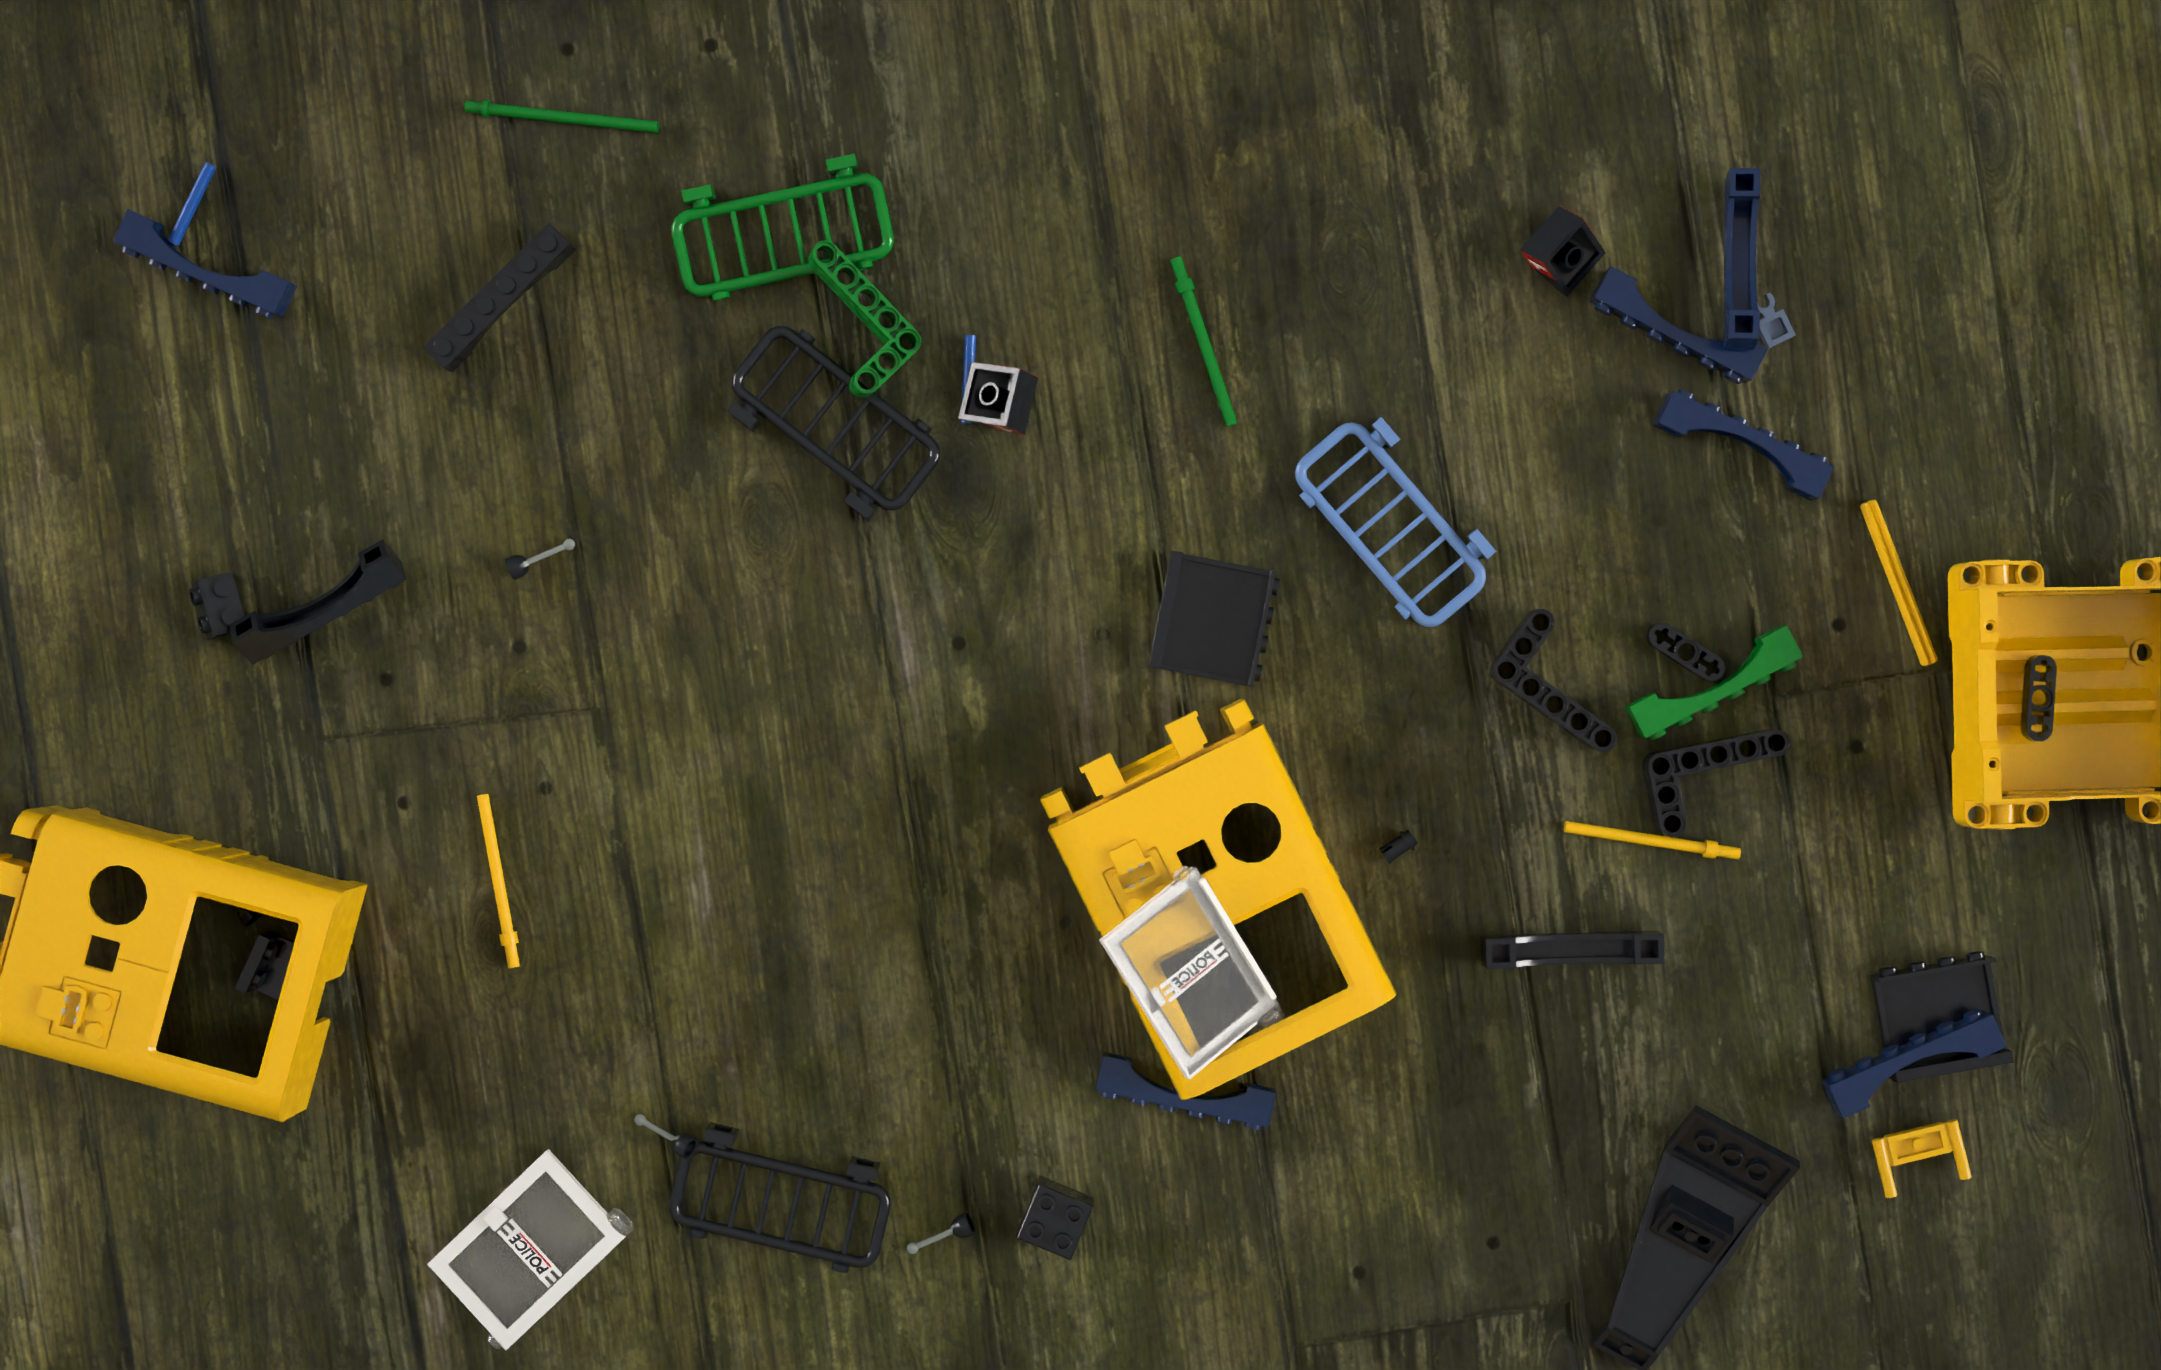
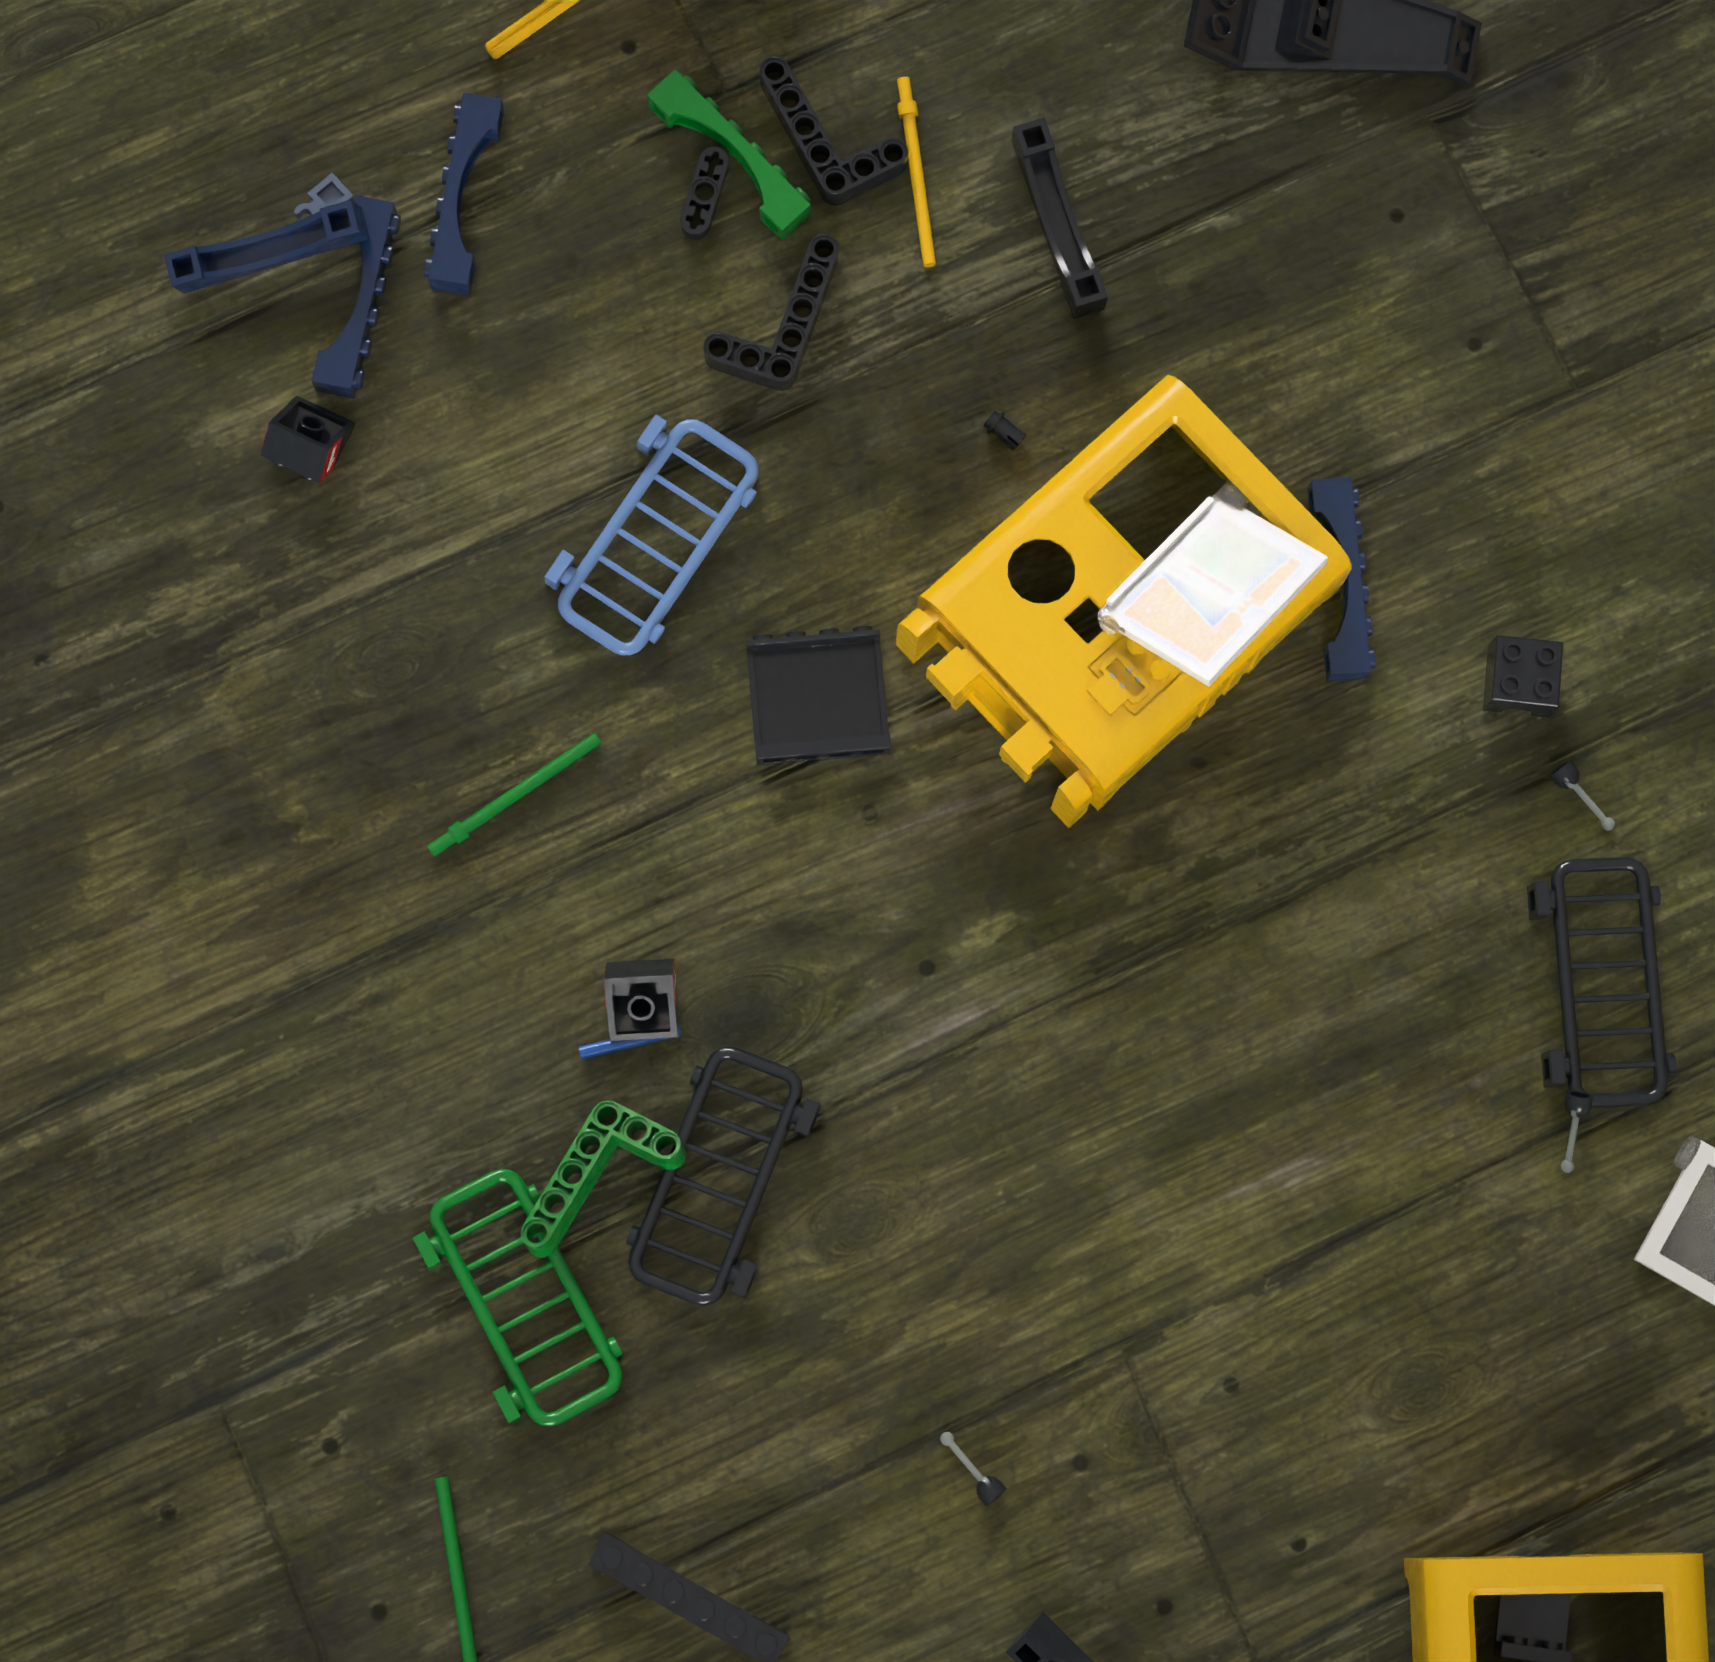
camera: 115 degrees left, 10 degrees down
yellow bar [477,794,520,969] -> none

